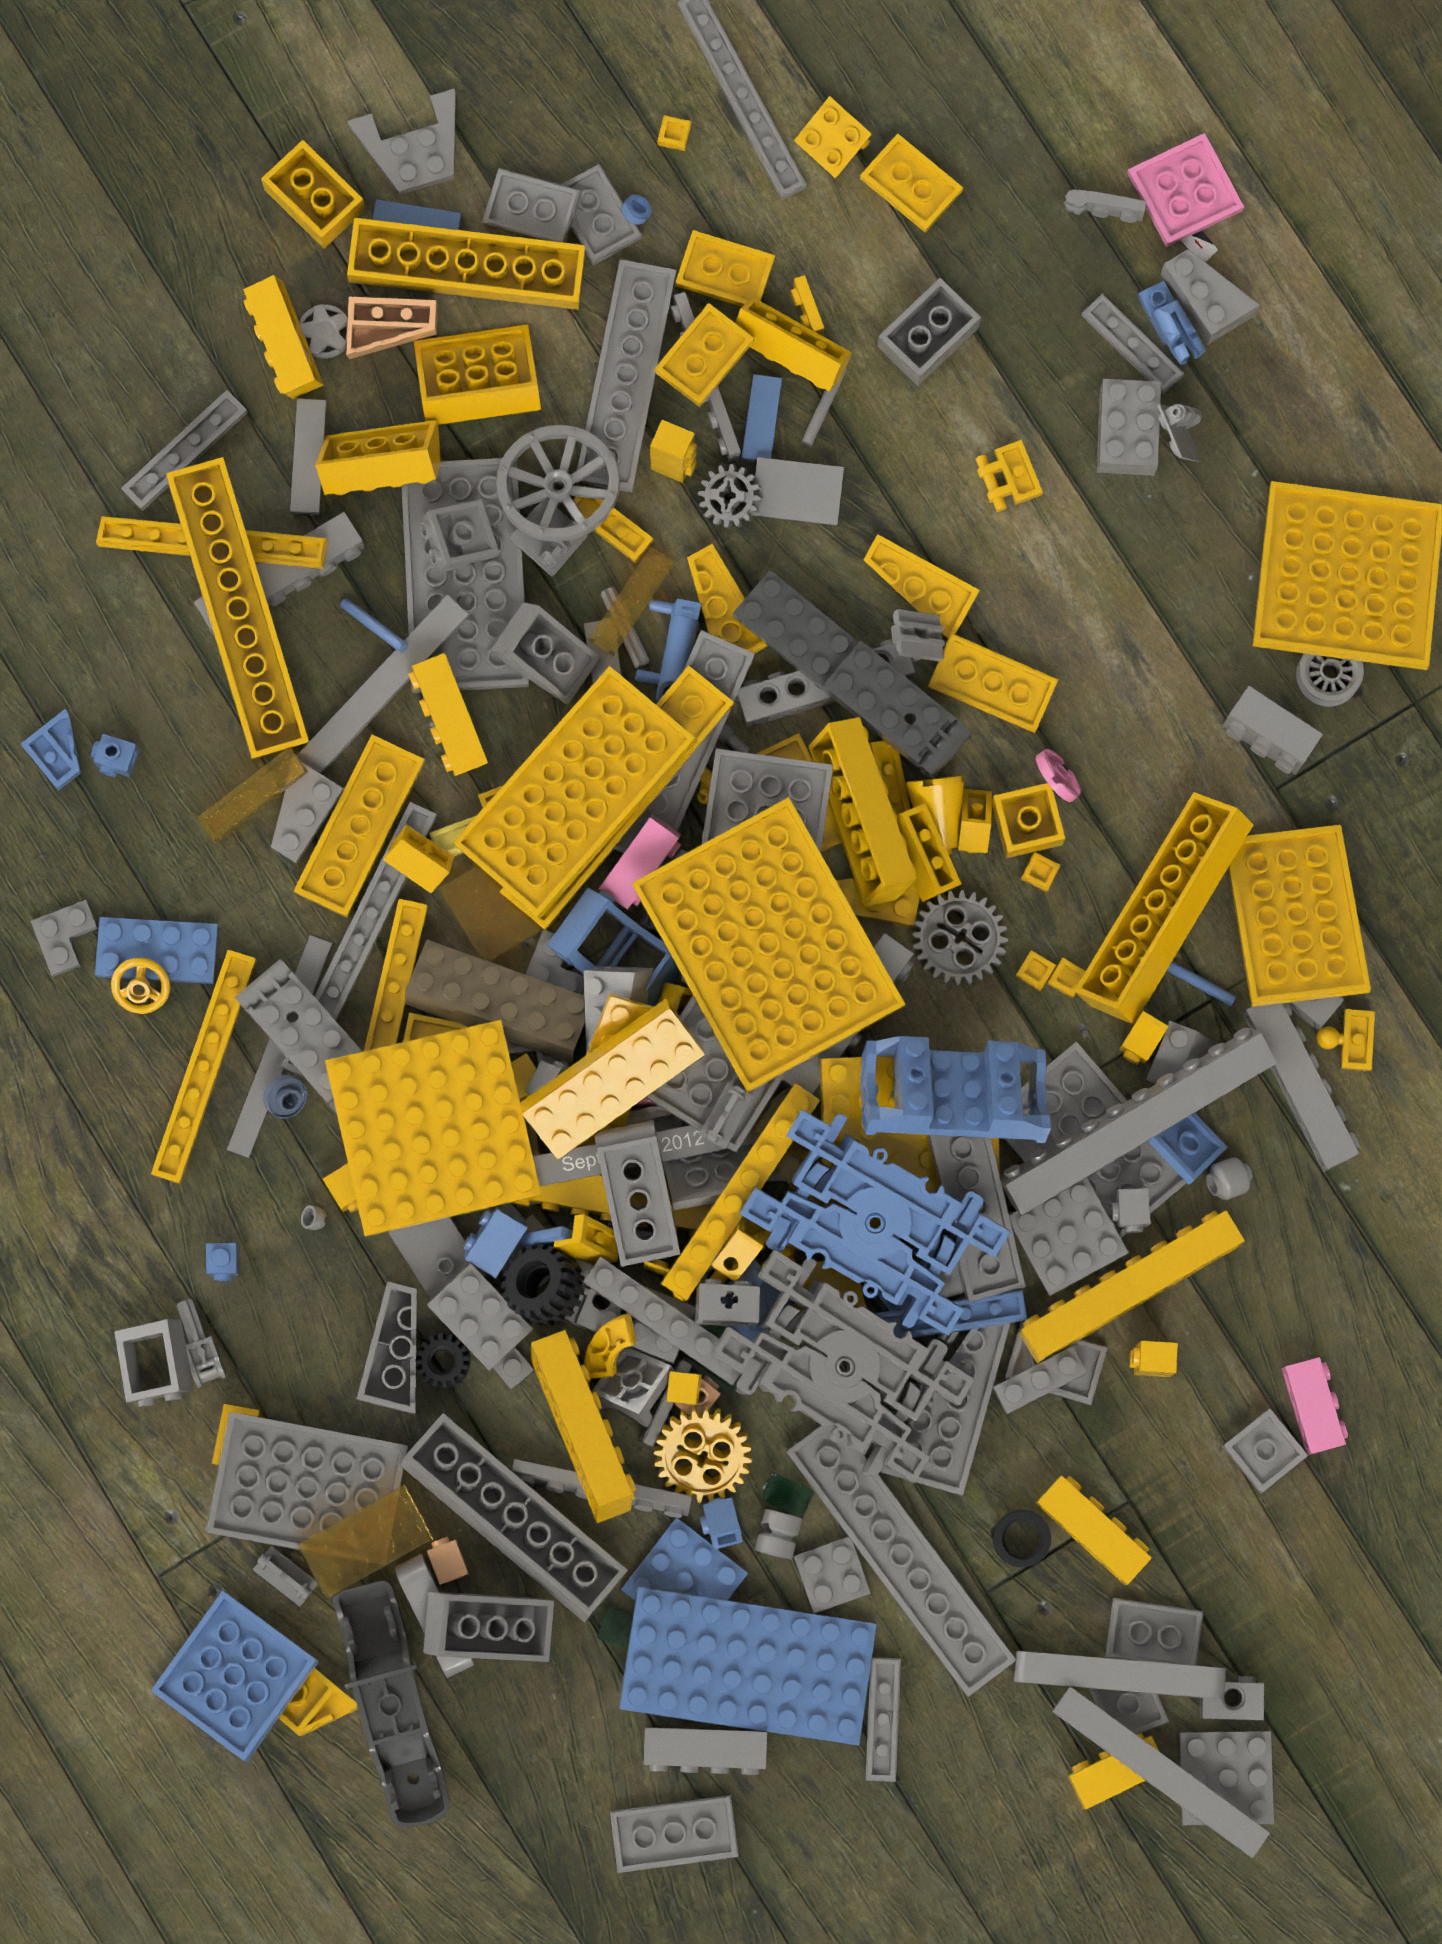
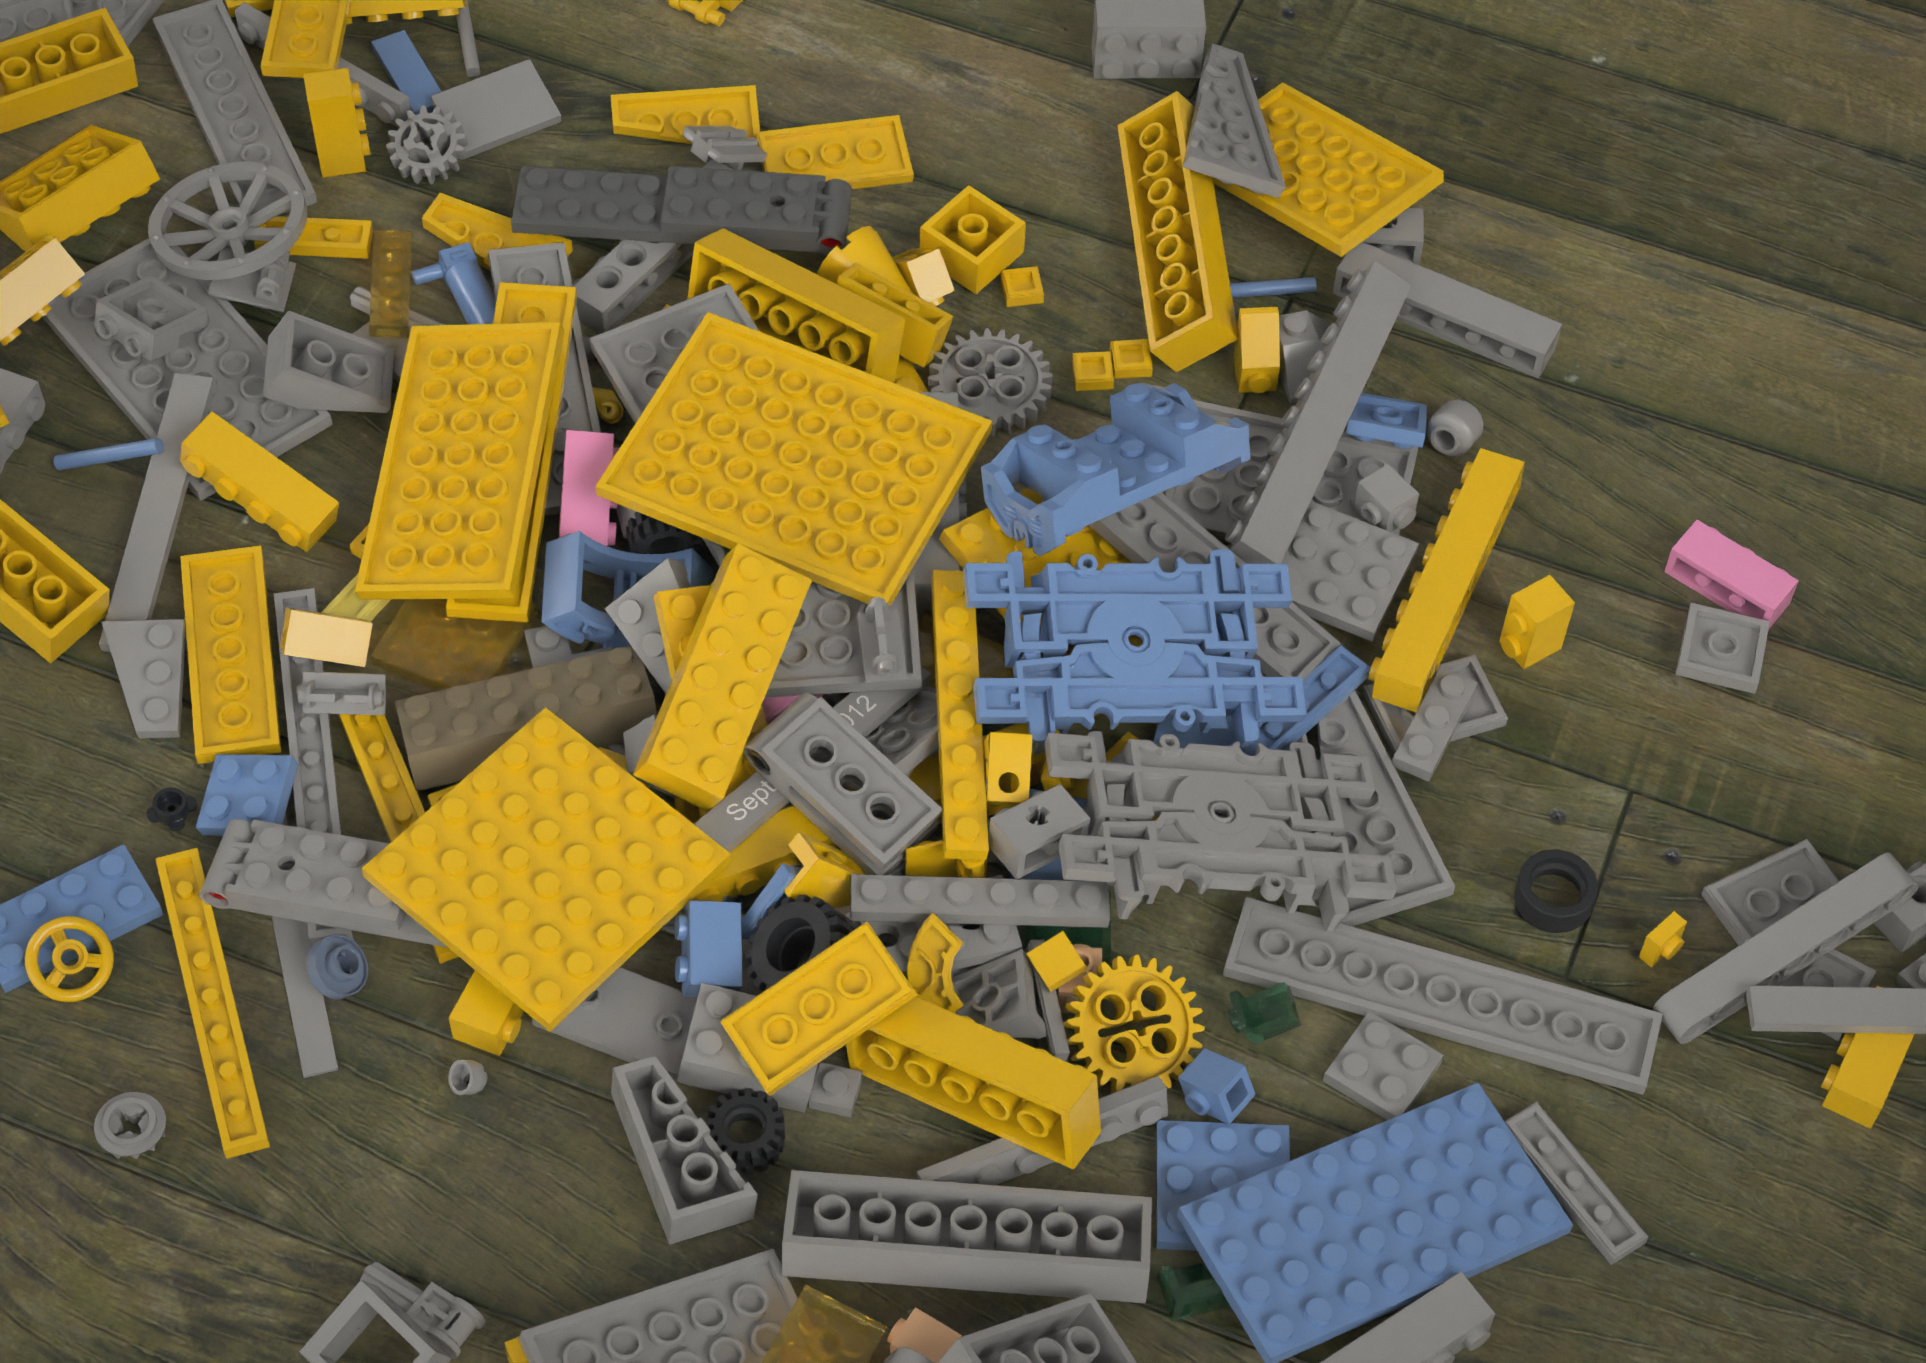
camera: 35 degrees left, 25 degrees down
clear yellow plate [197,747,308,843] -> none
medium blue brick [206,1243,240,1281] -> none
light grey wheel [755,1509,802,1560] -> none
yellow brick [1035,1475,1152,1585] -> none
bright pink tile [1036,749,1081,802] -> none
yellow plate [1316,1009,1375,1072] -> none
none -> light grey gear [94,1092,167,1160]
none -> black plate [146,787,197,831]
none -> medium blue plate [196,754,298,836]
none -> light grey hinge [298,671,386,715]
none -> yellow tile [720,921,917,1096]
none -> light grey wing [1183,43,1286,198]
none -> yellow plate [1639,911,1687,968]

